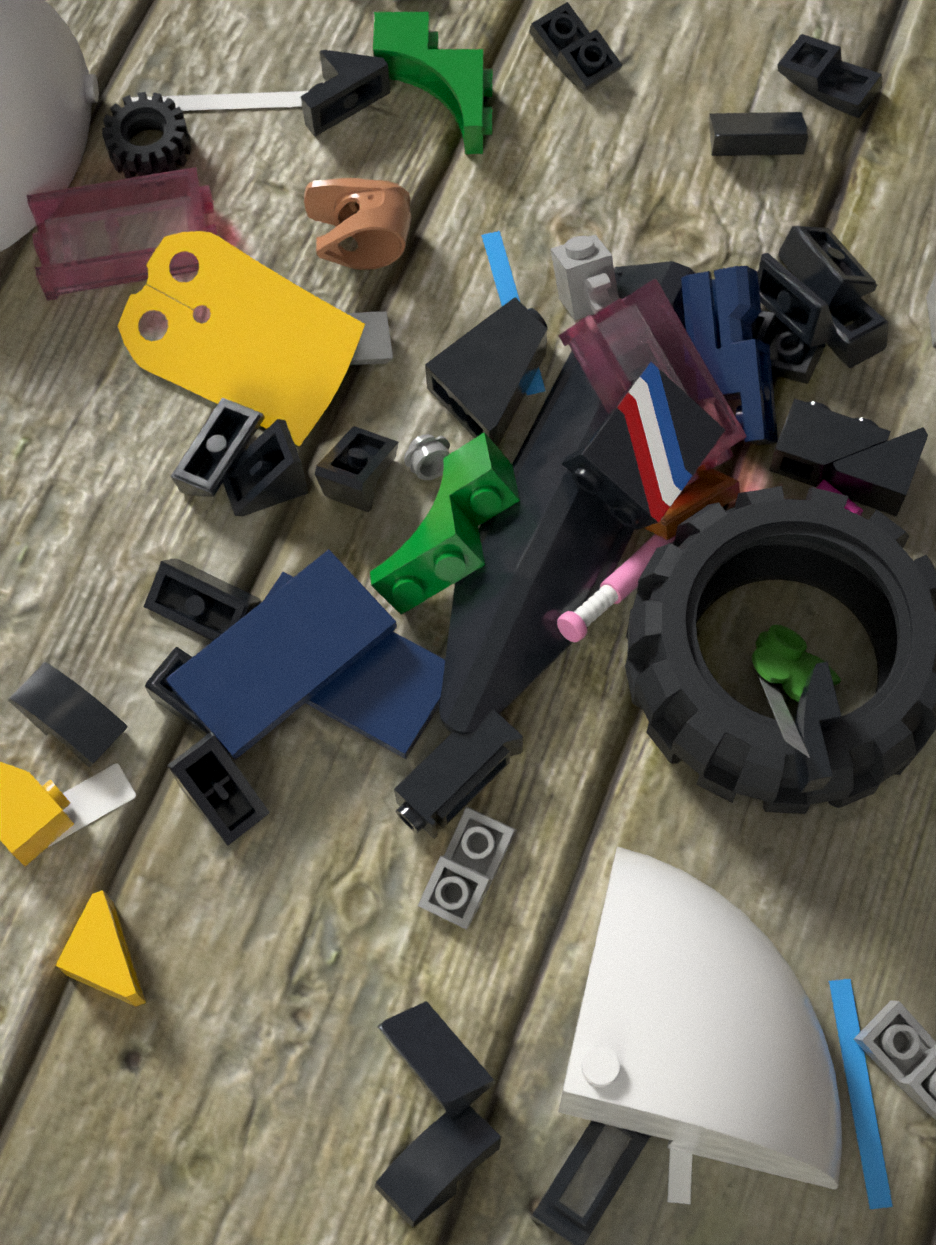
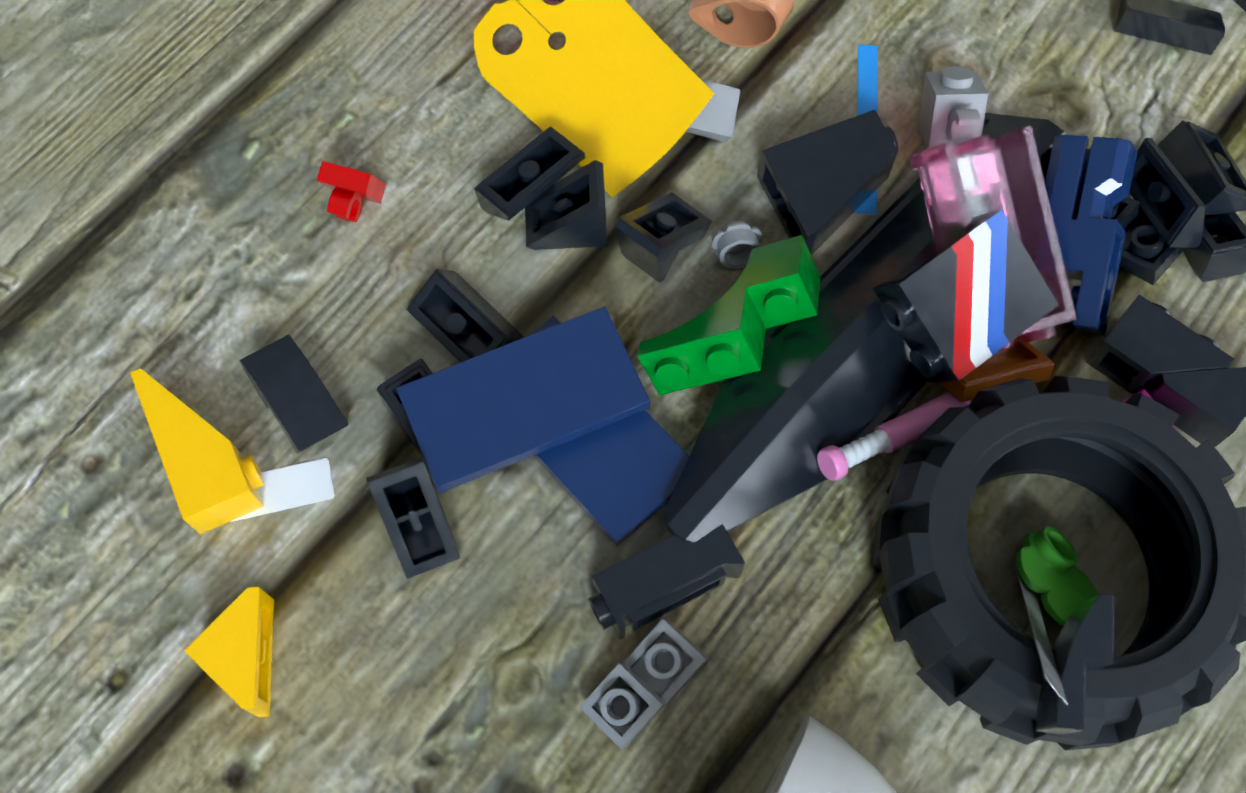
camera: 15 degrees right, 0 degrees up
none -> red tile [316,161,386,223]

